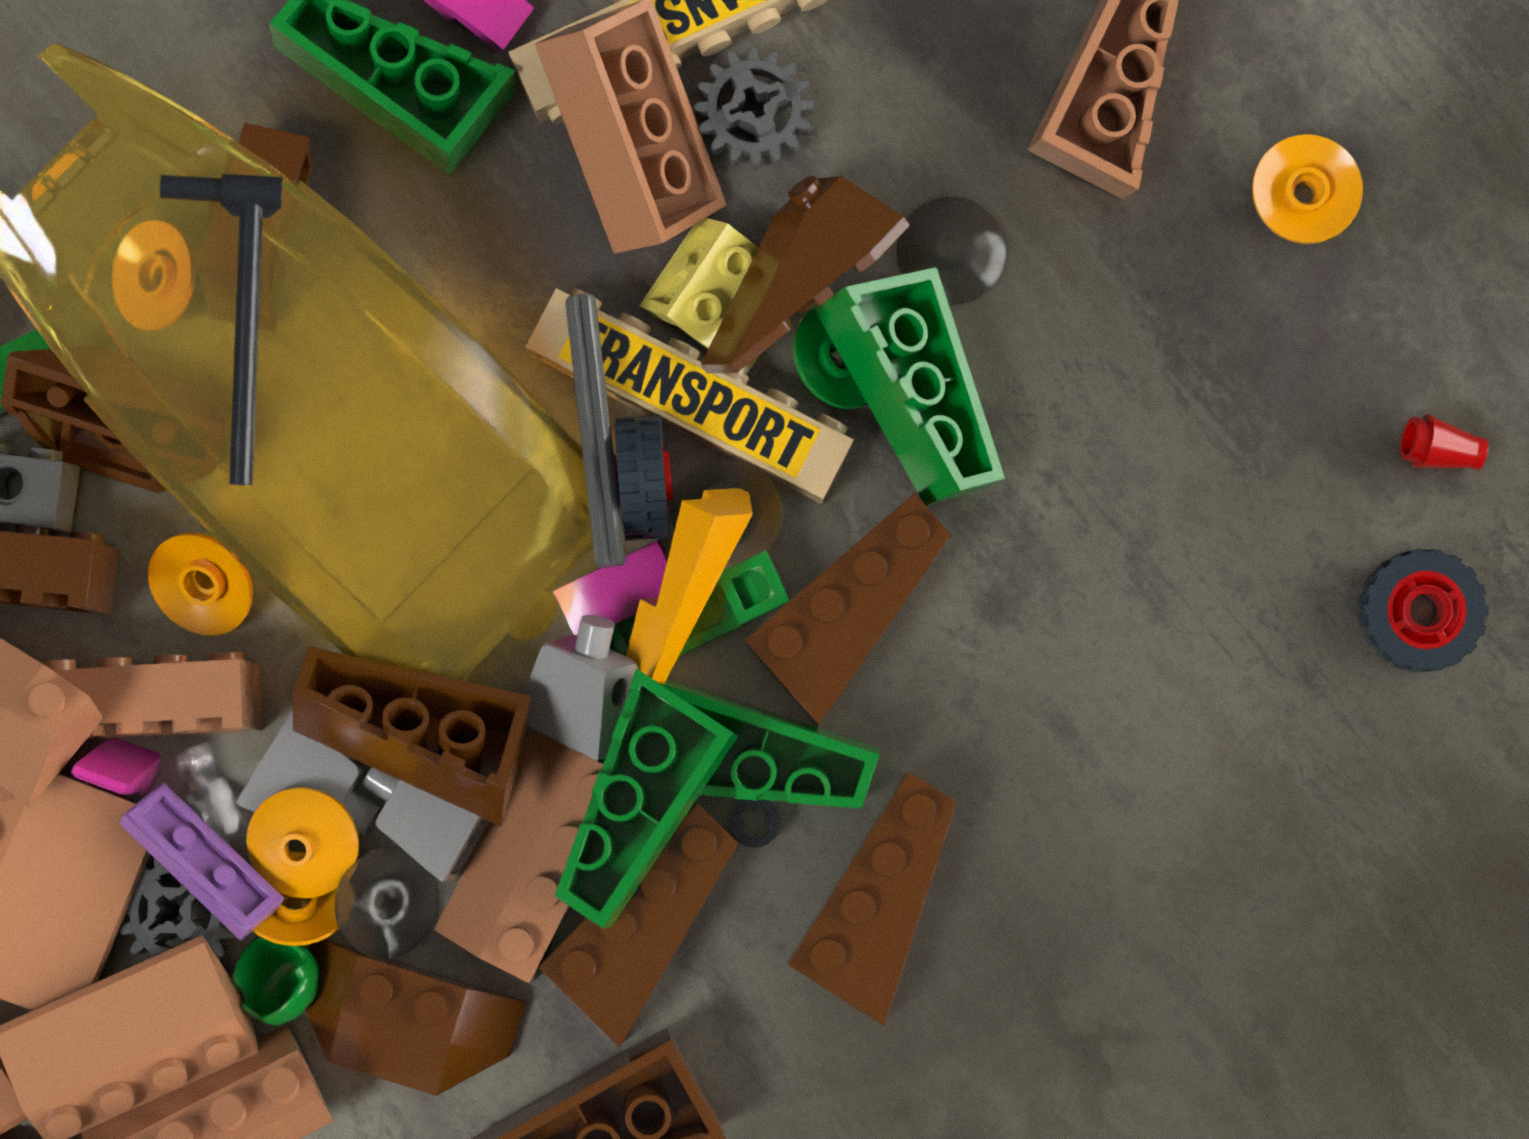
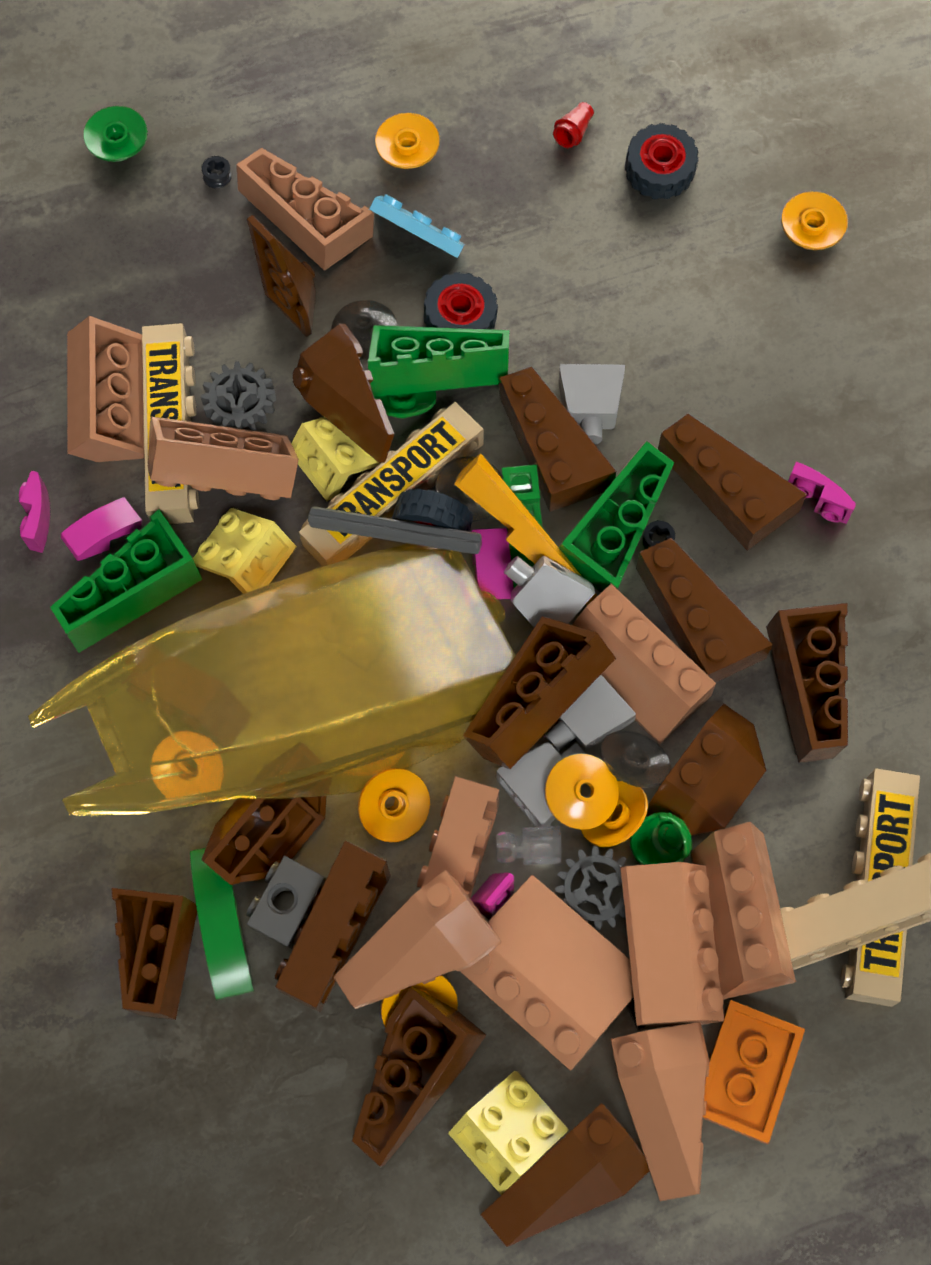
camera: 65 degrees left, 15 degrees down
medium lavender tile [119,782,284,941] -> none
black bar [160,174,283,485] -> none
green wedge [555,668,738,929] -> none
none -> light yellow bracket [193,508,297,602]
none -> reddish brown wedge [247,215,316,337]
none -> medium azure wing [369,194,465,258]
none -> wheel [423,272,498,330]
none -> light grey torso [558,364,625,444]
none -> light orange dish [781,192,848,250]
none -> dark pink slope [788,461,856,524]

